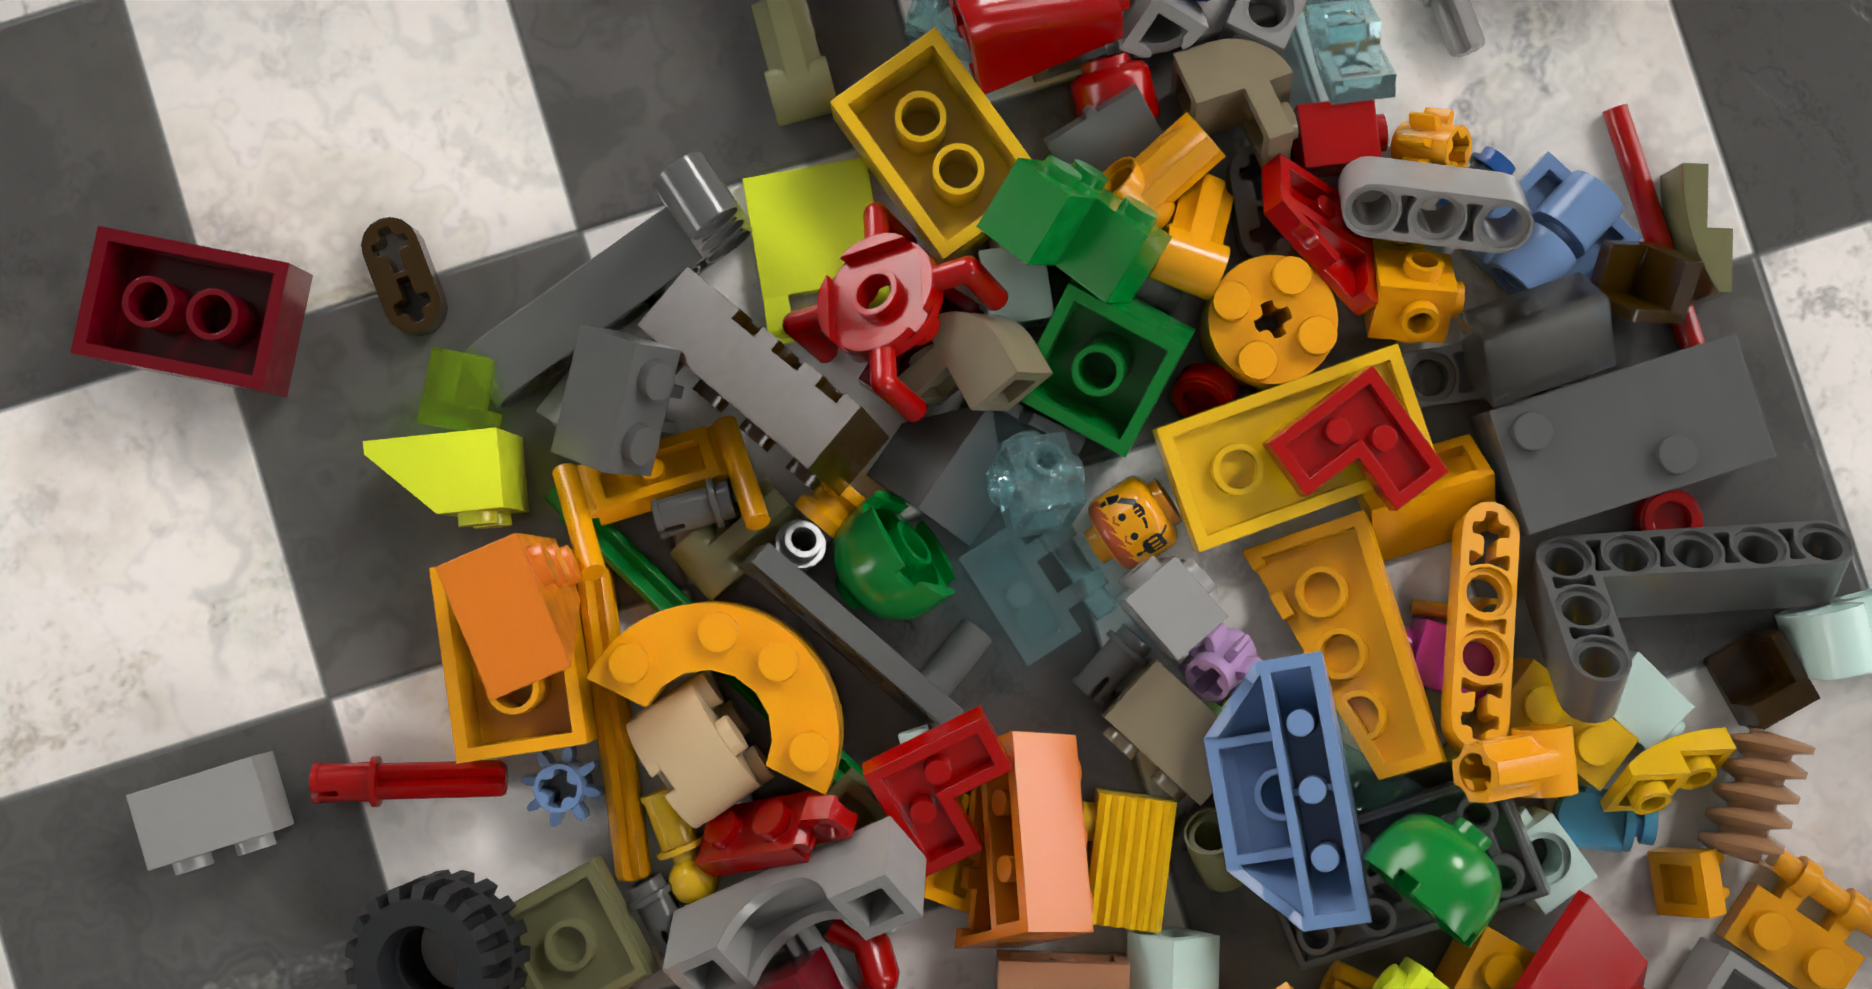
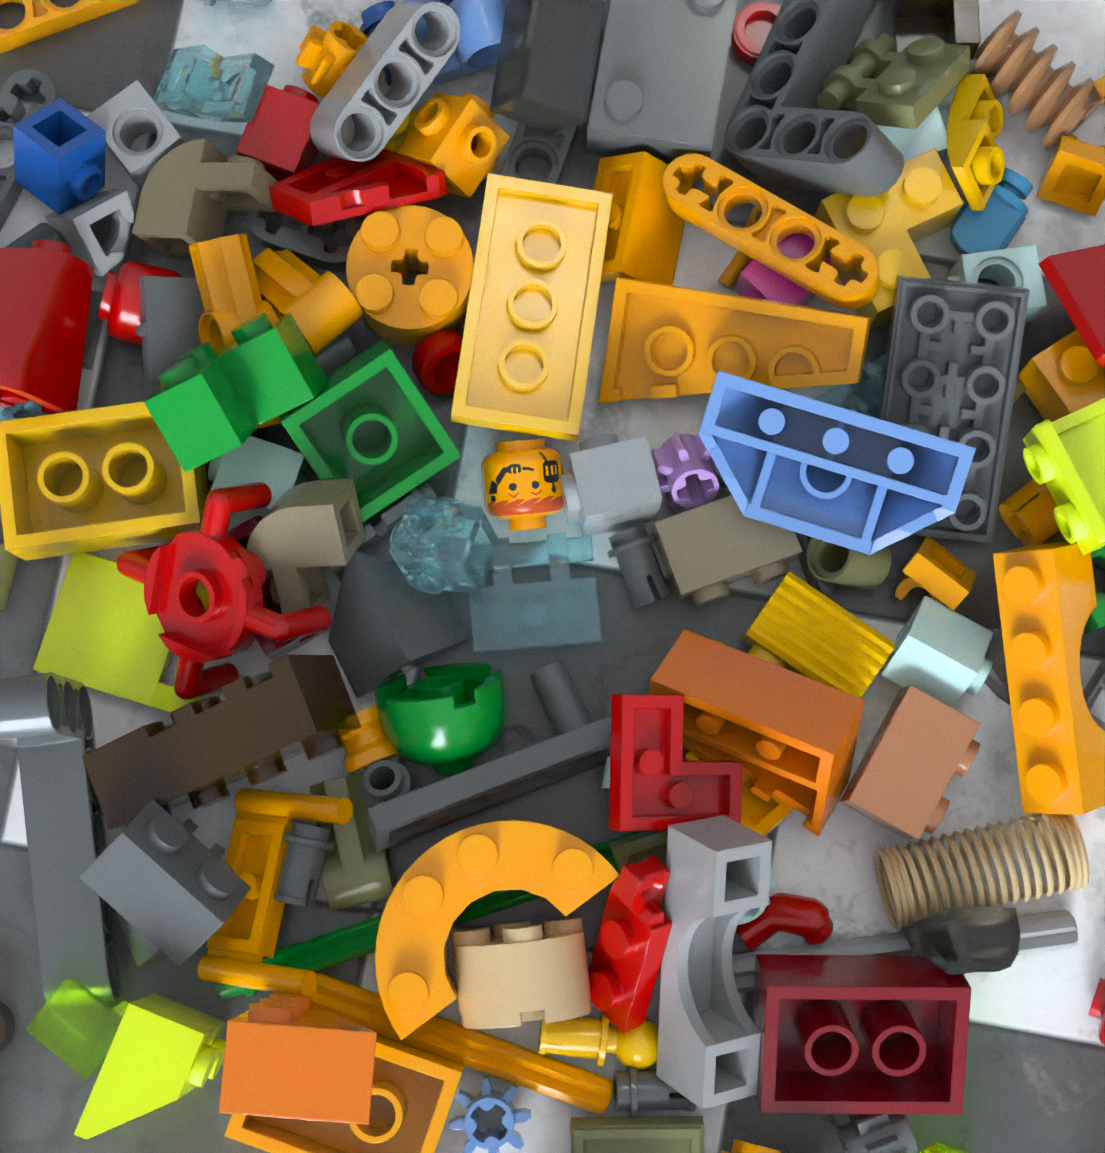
camera: 60 degrees left, 5 degrees down
red plate [1262,365,1449,511] -> none
green cylinder [1361,815,1502,948] -> none
light orange piece [1452,724,1579,803] -> none
none -> olive plate [817,33,971,129]
none -> light orange tile [895,537,978,611]

